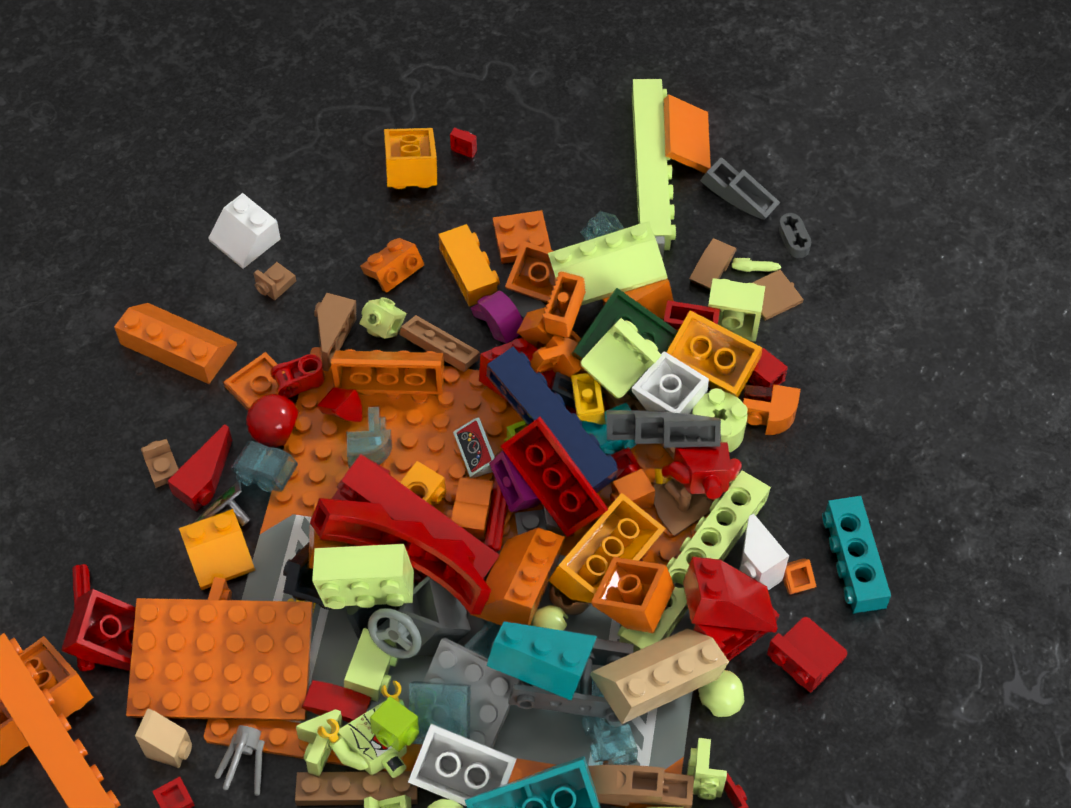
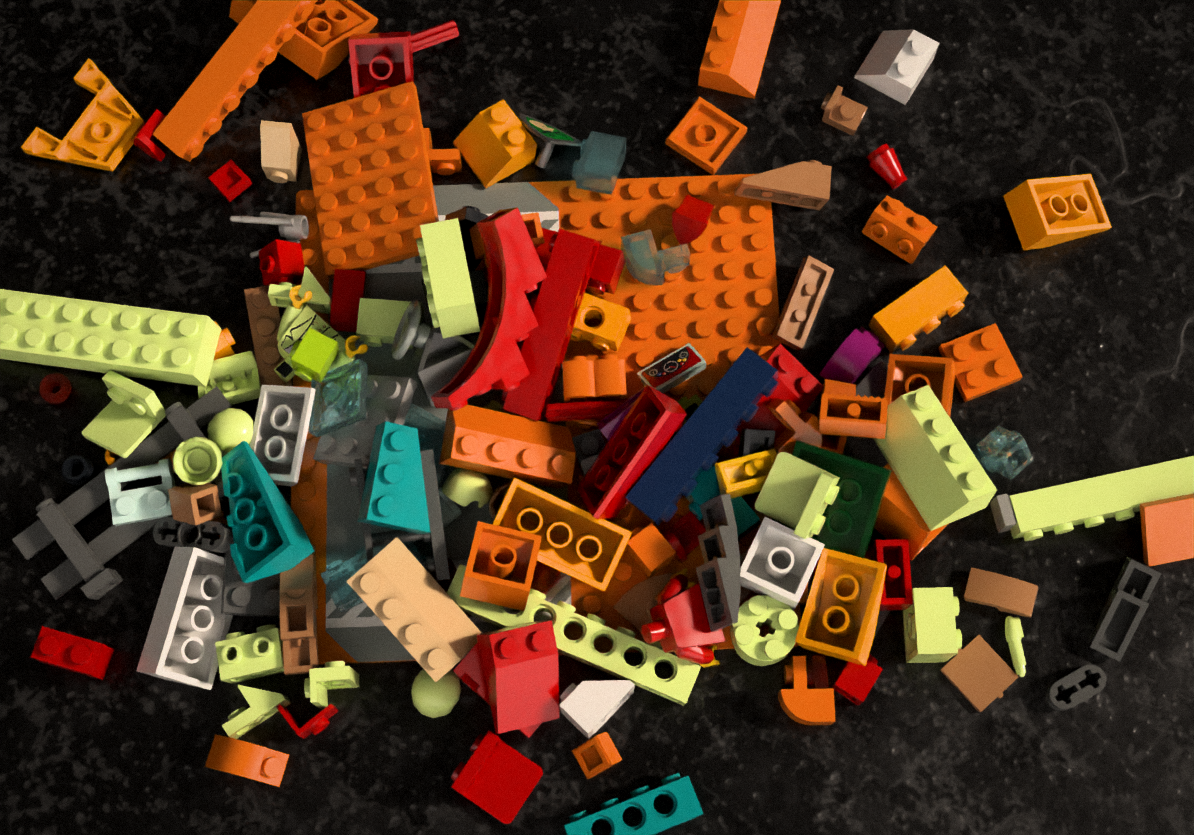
camera: 80 degrees right, 15 degrees up
medium nougat bracket [141,439,179,488] -> none
red slope [168,424,233,512] -> none
red helmet [246,394,299,448] -> none
red piece [270,354,325,398] -> none
orange slope [331,349,444,394] -> none
yellowish green brick [359,297,407,339] -> none
red plate [450,127,477,158] -> none
none -> red brick [258,239,305,285]
none -> red cone [867,143,908,189]

